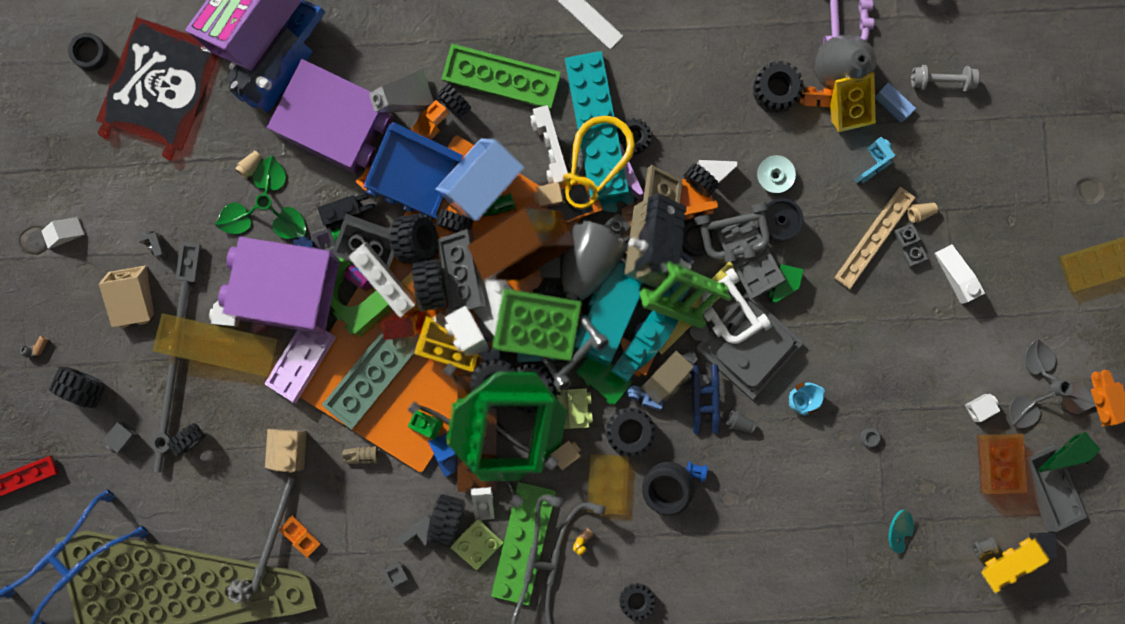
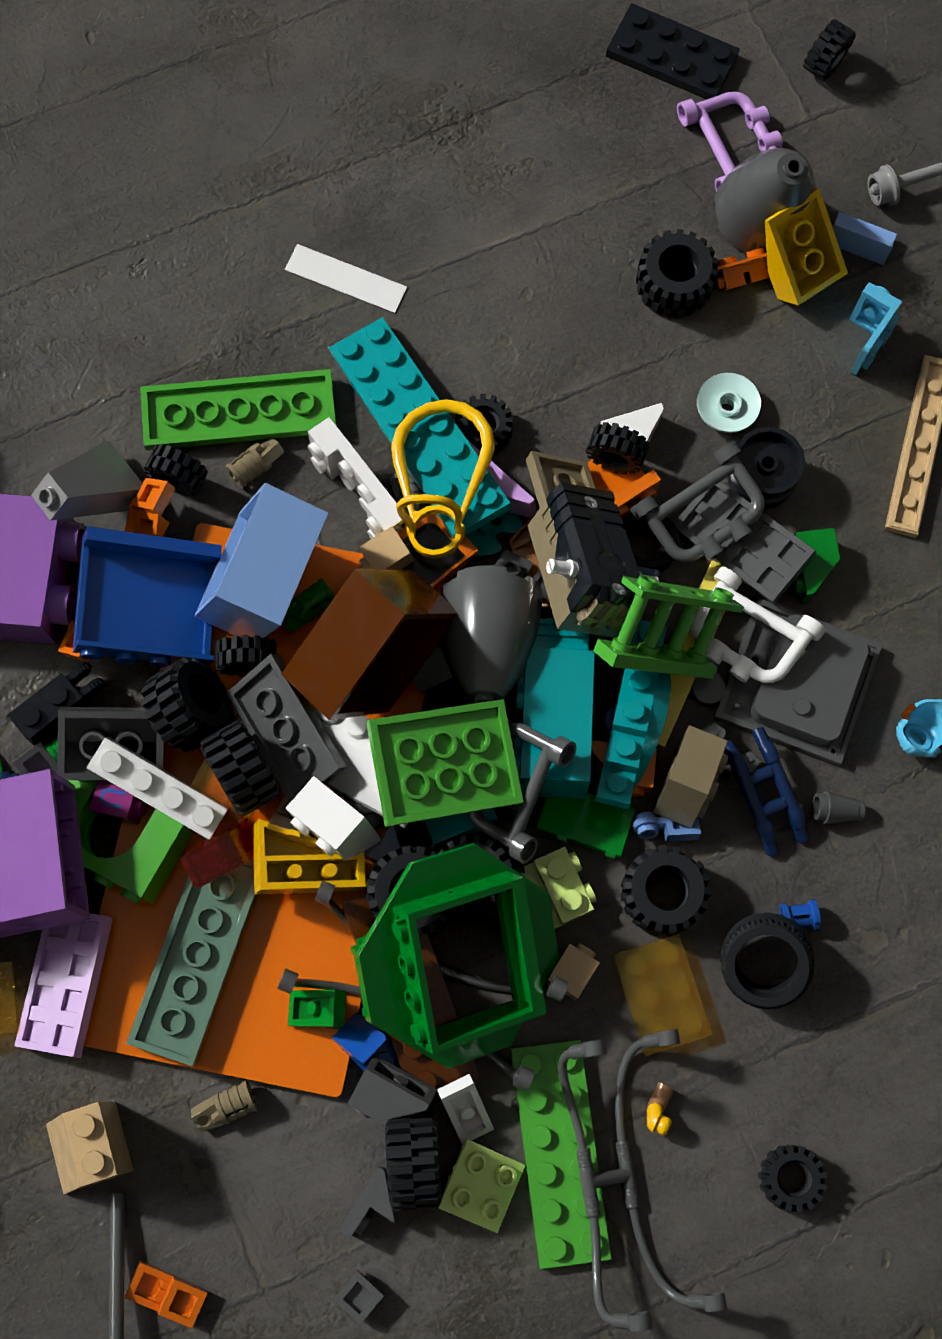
camera: 20 degrees left, 10 degrees down
none -> dark tan hinge [225,438,284,489]
none -> dark grey slope [348,1055,437,1122]

